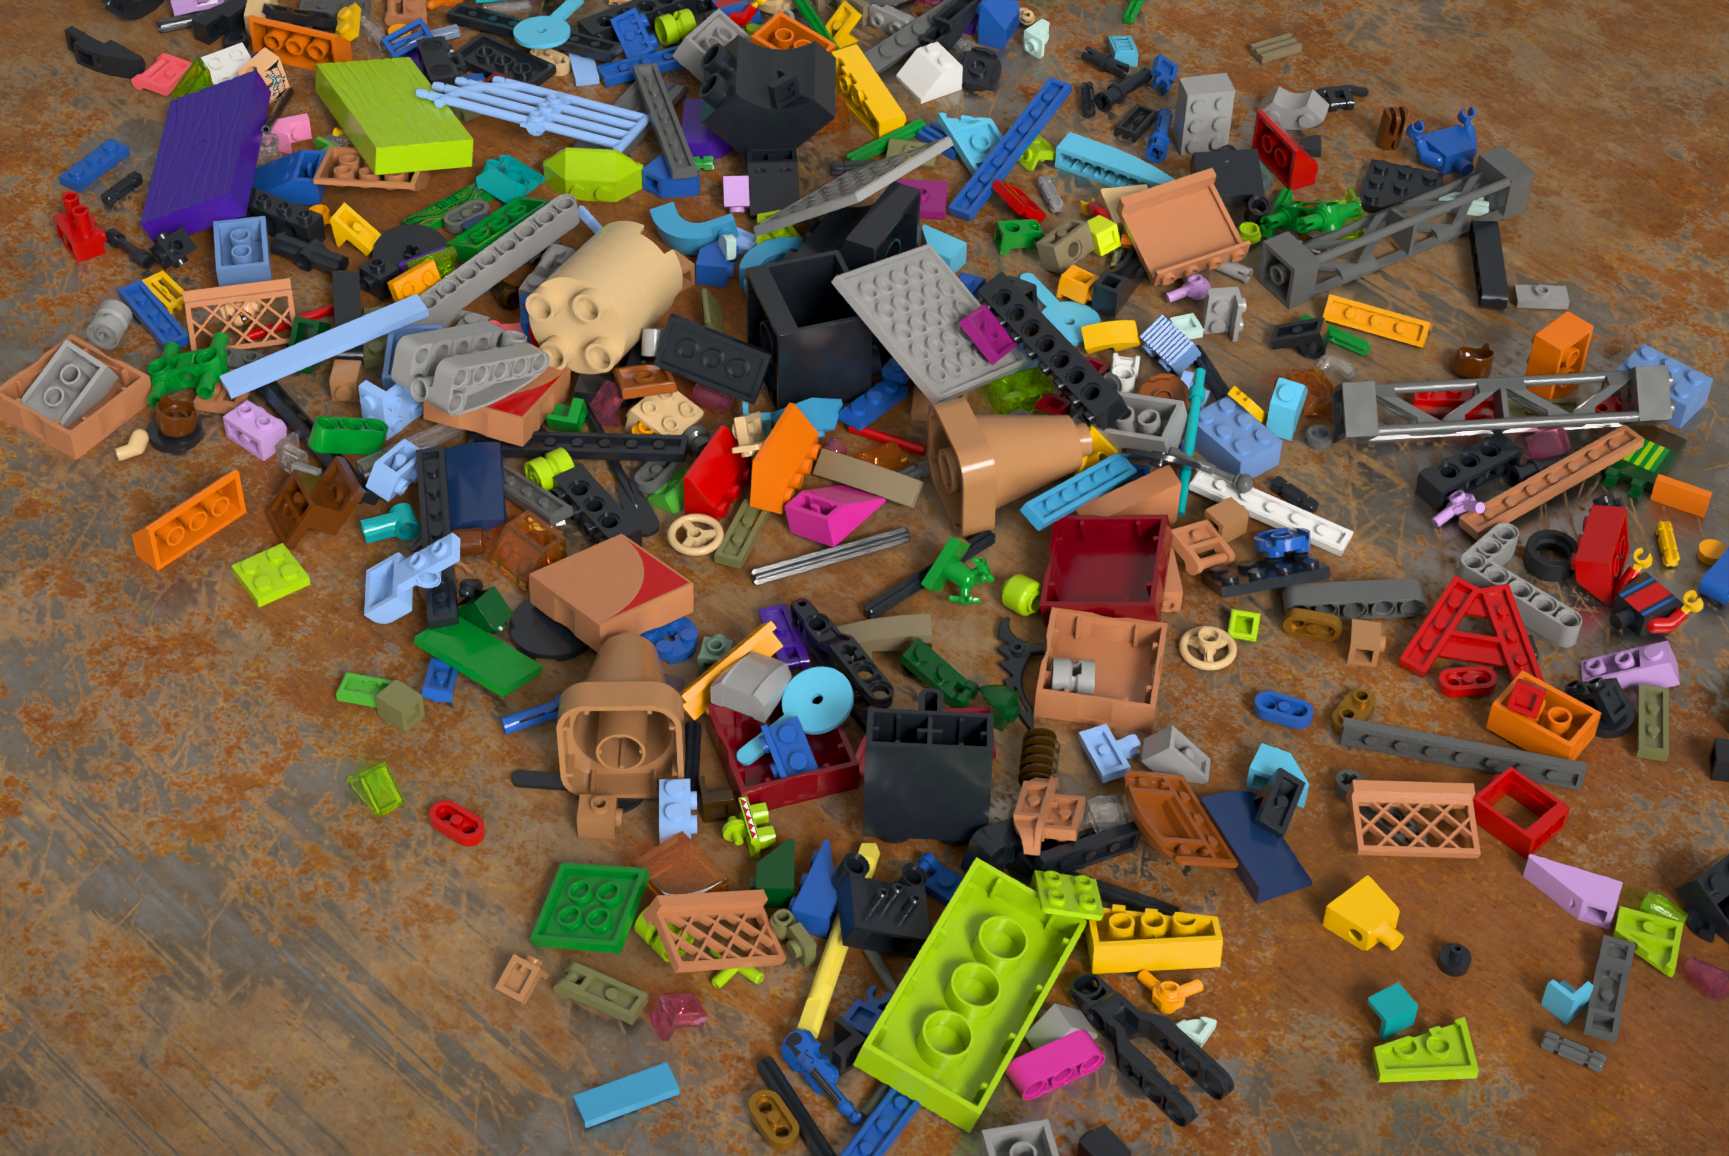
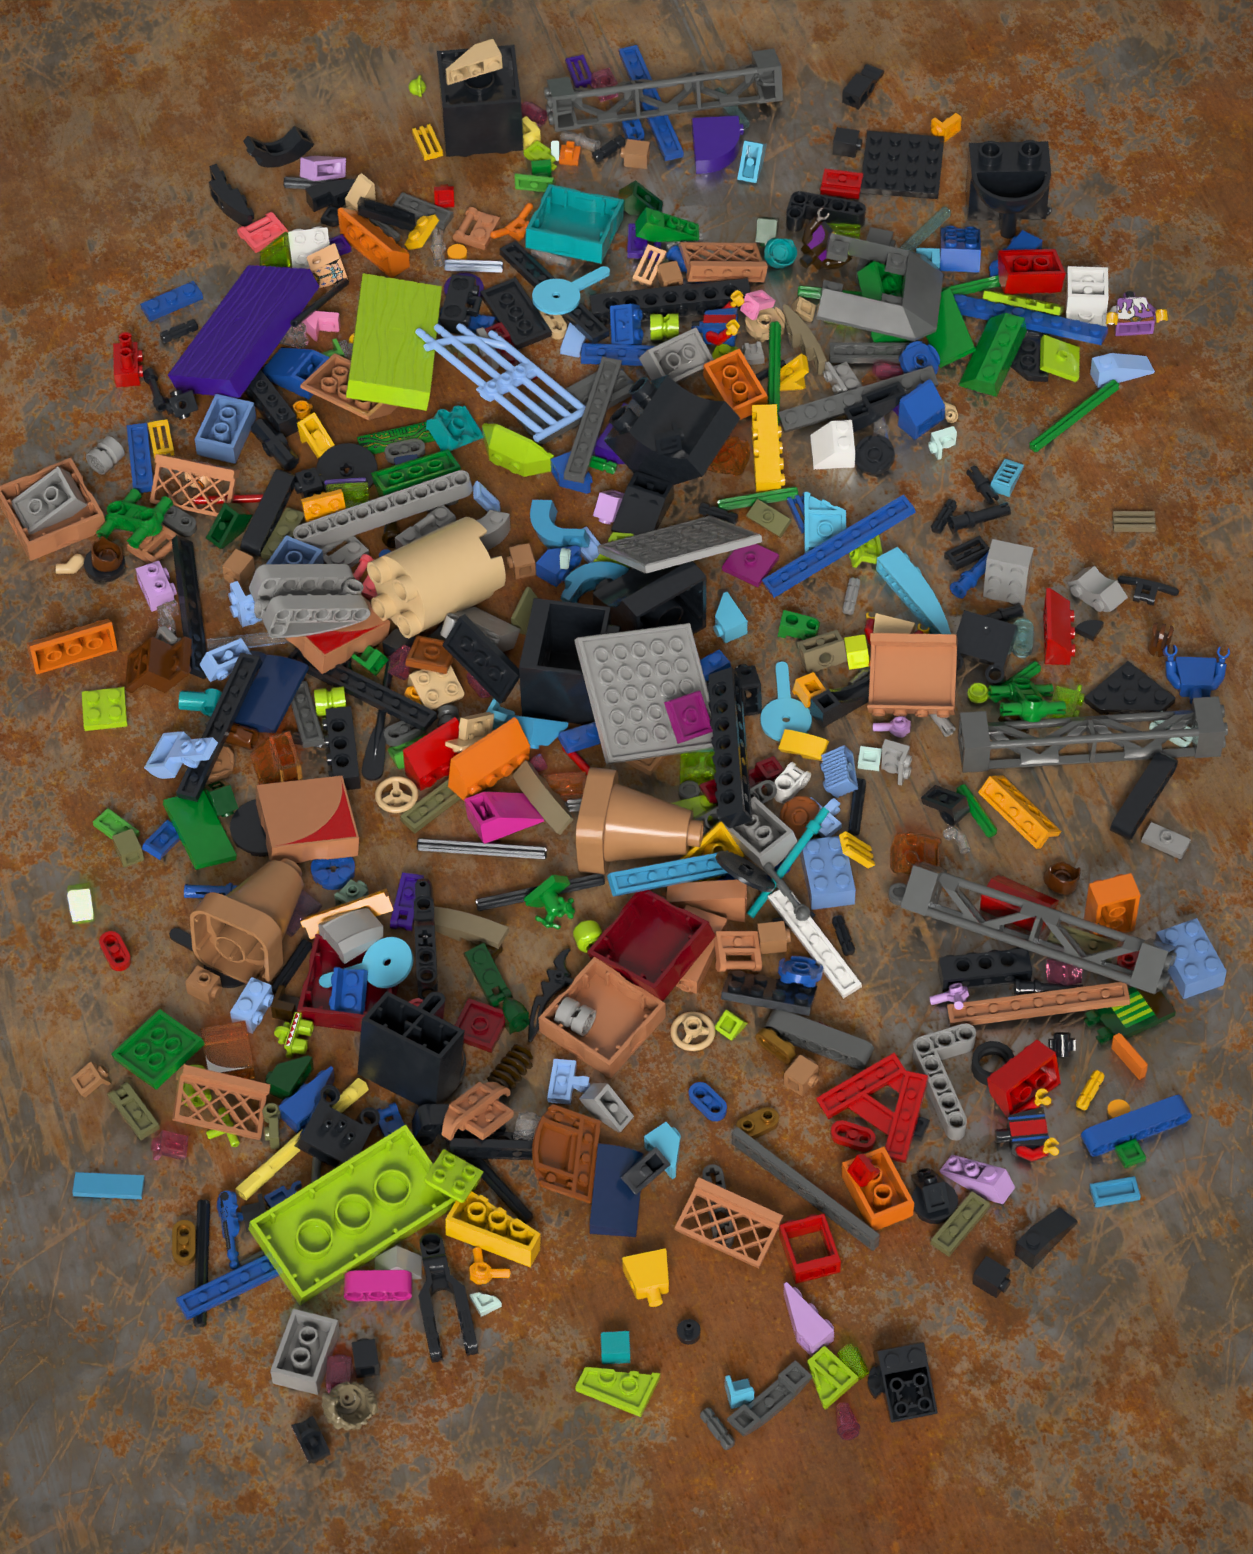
camera: 30 degrees right, 10 degrees up
light blue tile [219,294,429,399] -> none
green beam [307,416,389,455] -> none
blue tile [380,18,434,59] -> none
black arm [459,578,483,599] -> none
red plate [991,179,1046,223] -> none
blue plate [1150,54,1179,96] -> none
medium azure slope [1266,377,1309,441] -> none

